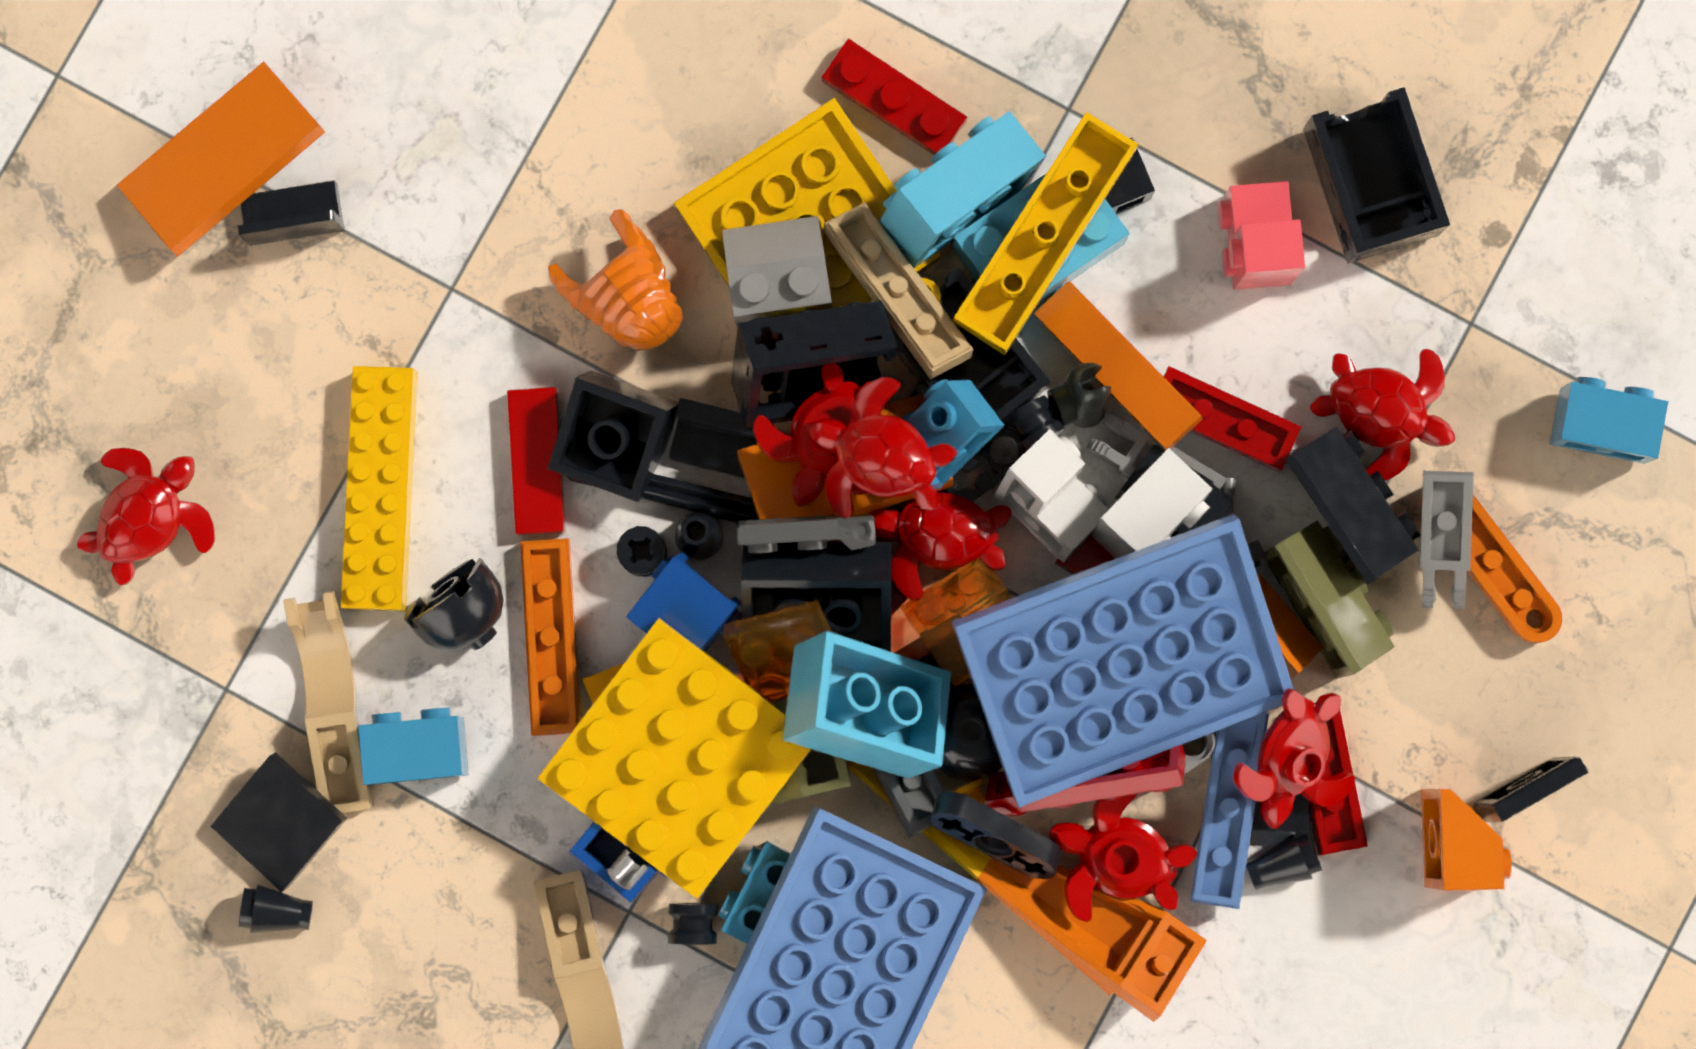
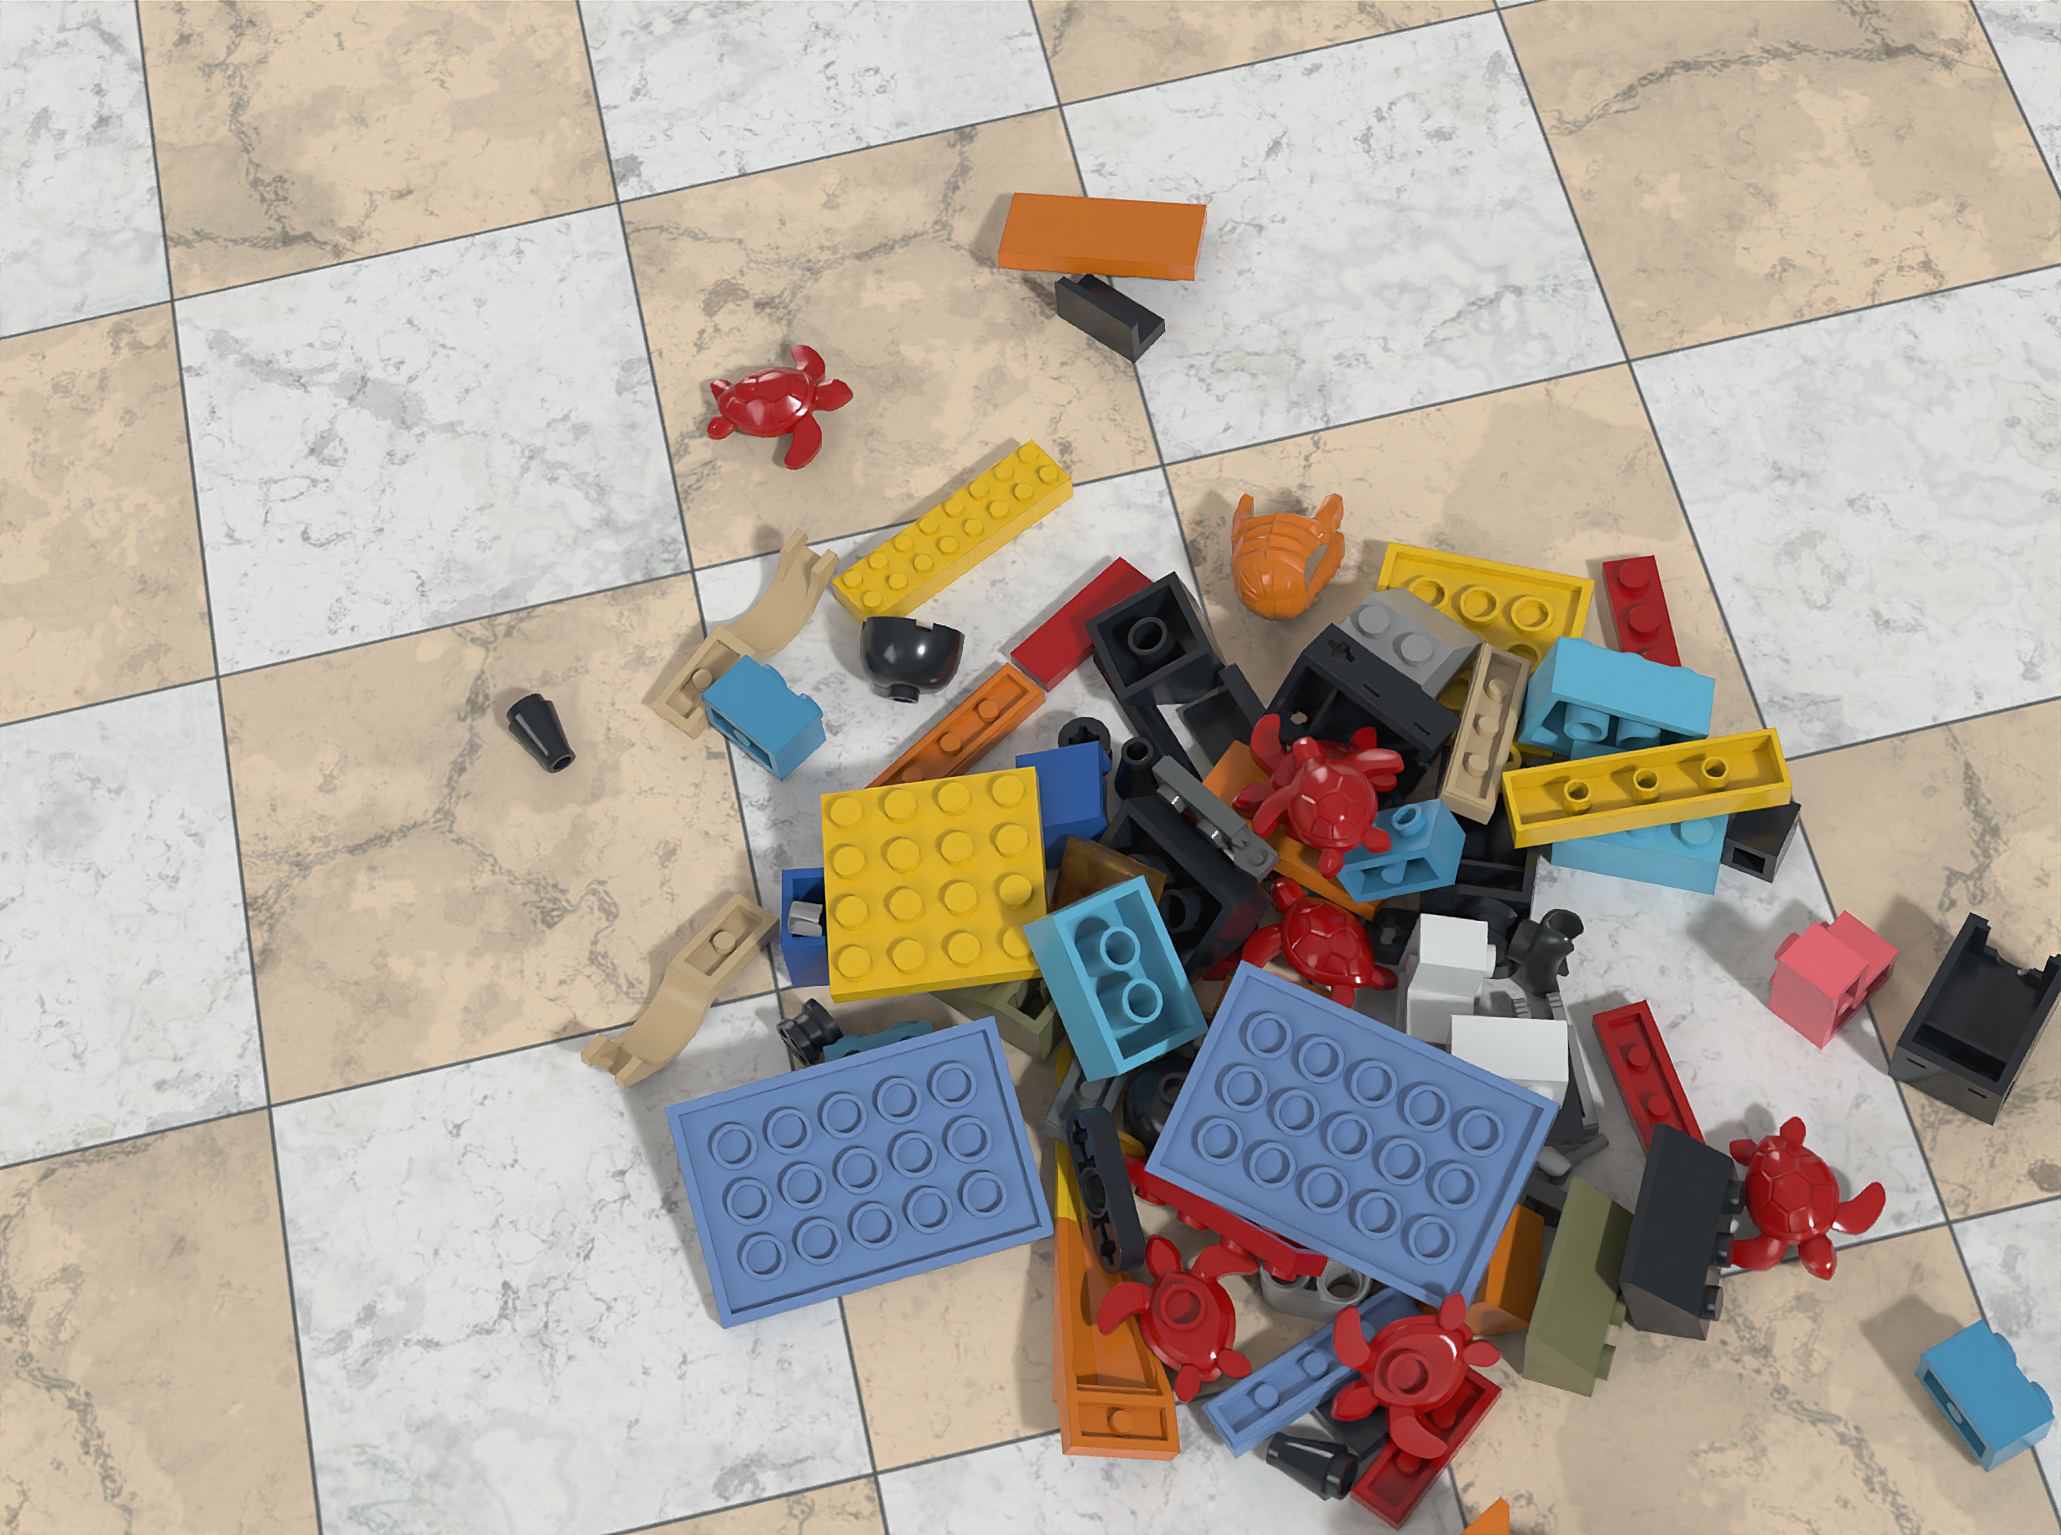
camera: 55 degrees right, 25 degrees down
black tile [210,753,348,892] -> none
orange tile [1034,281,1202,451] -> none
light grey hinge [1420,470,1474,609] -> none
orange plate [1420,494,1563,644] -> none

